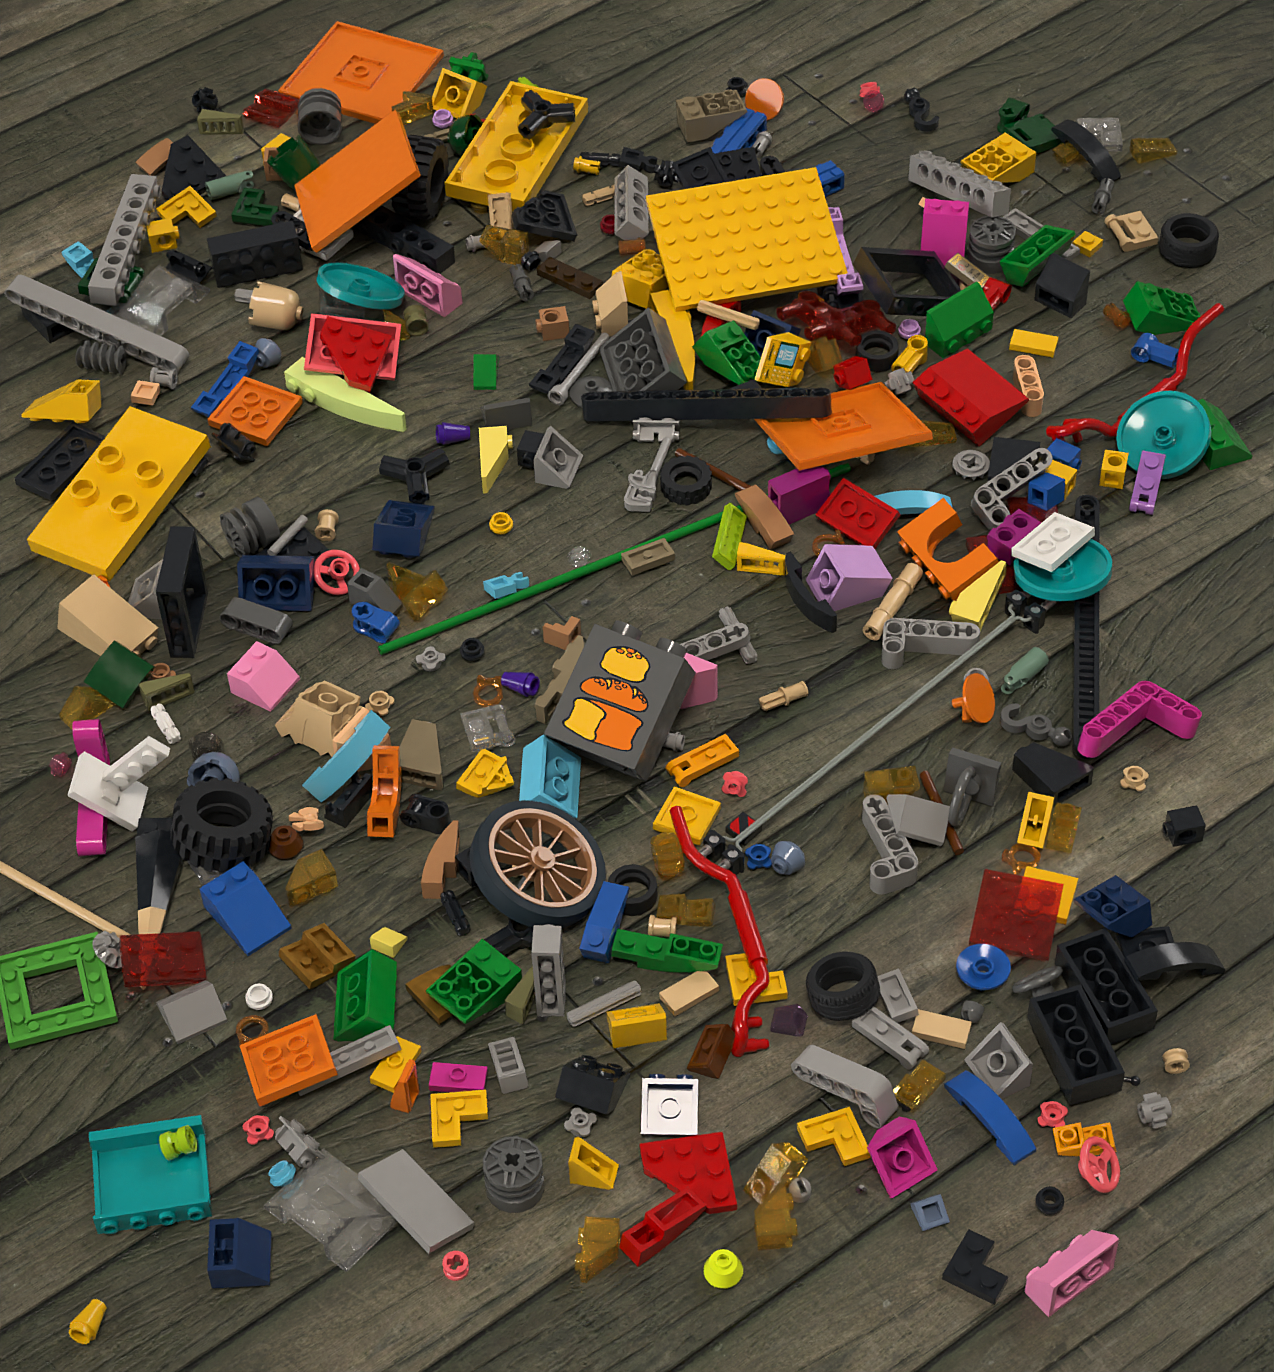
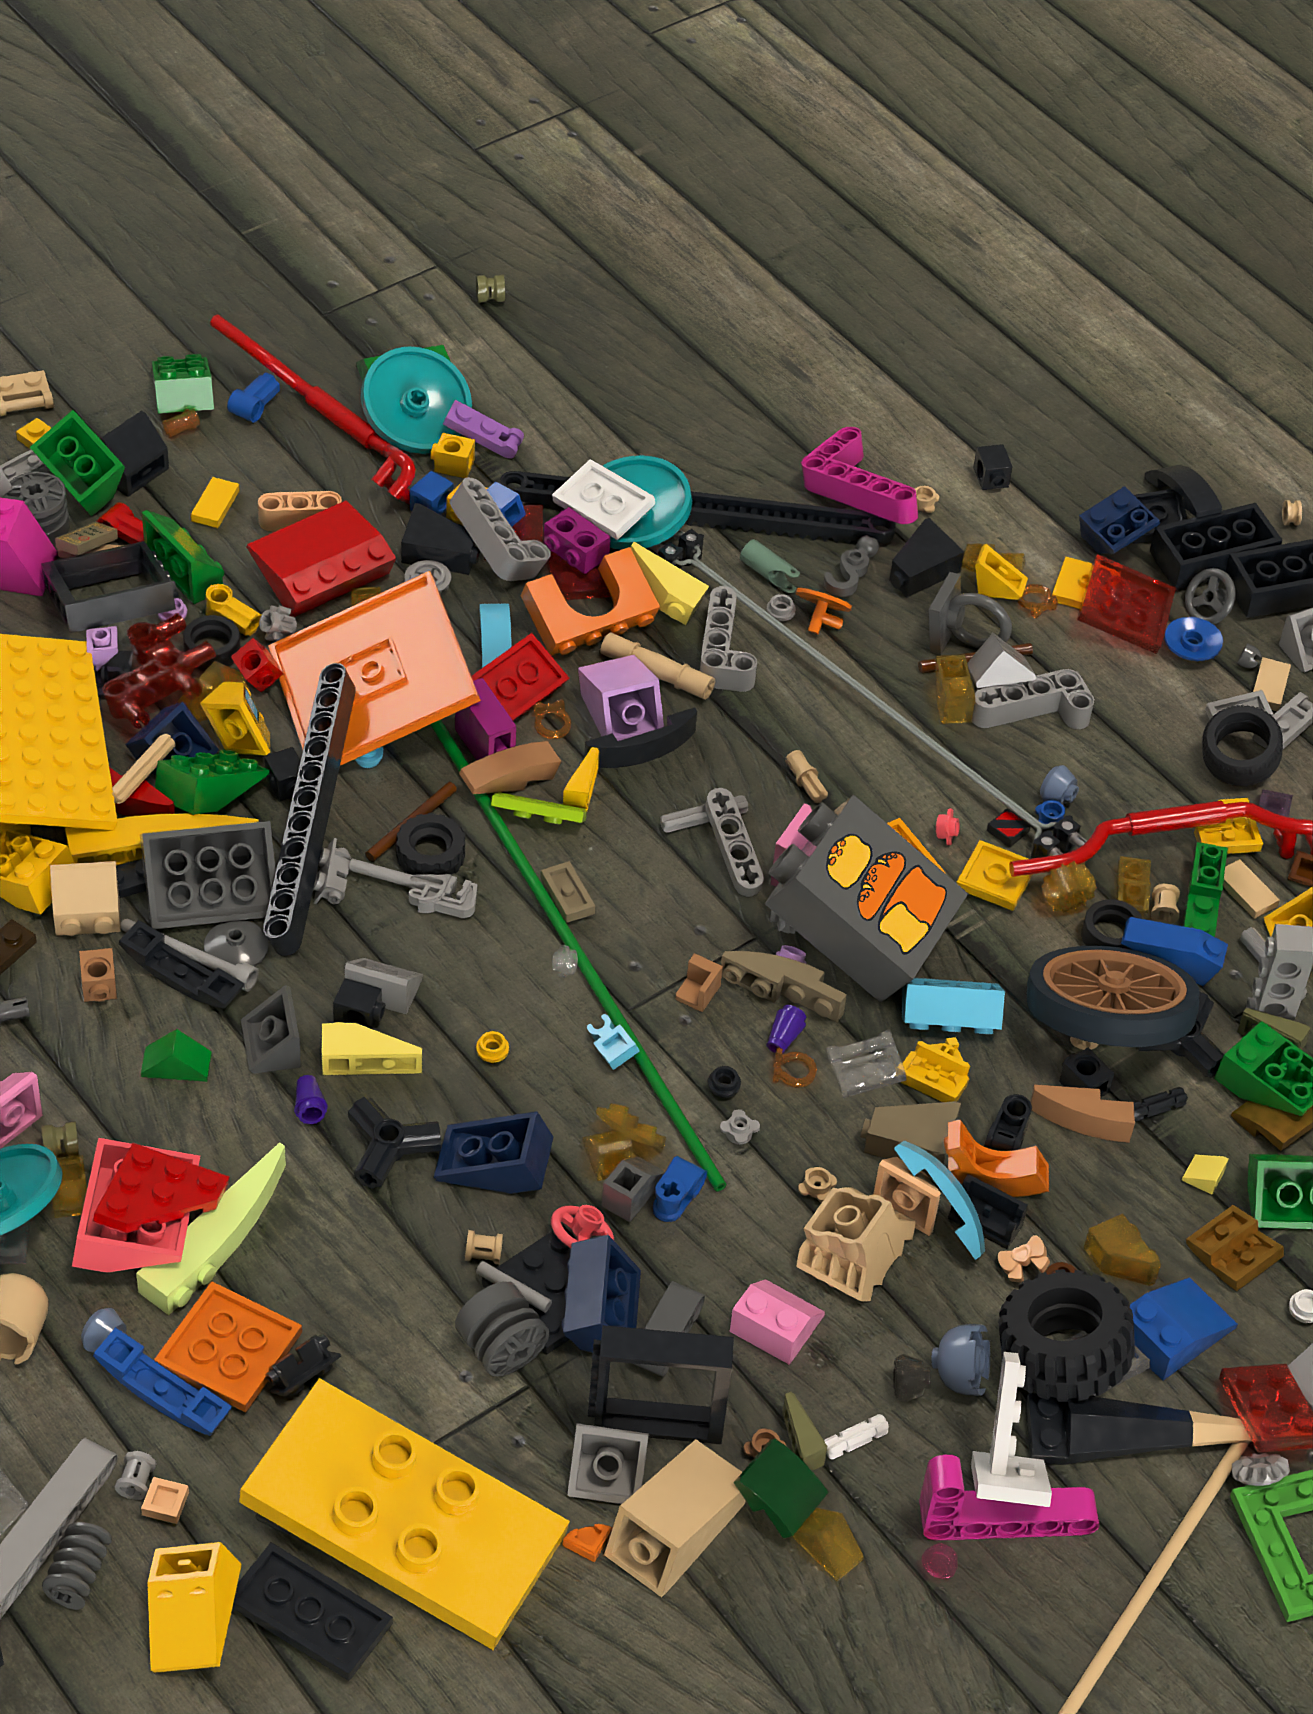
camera: 95 degrees left, 0 degrees up
black tyre [1159,213,1219,268] -> none

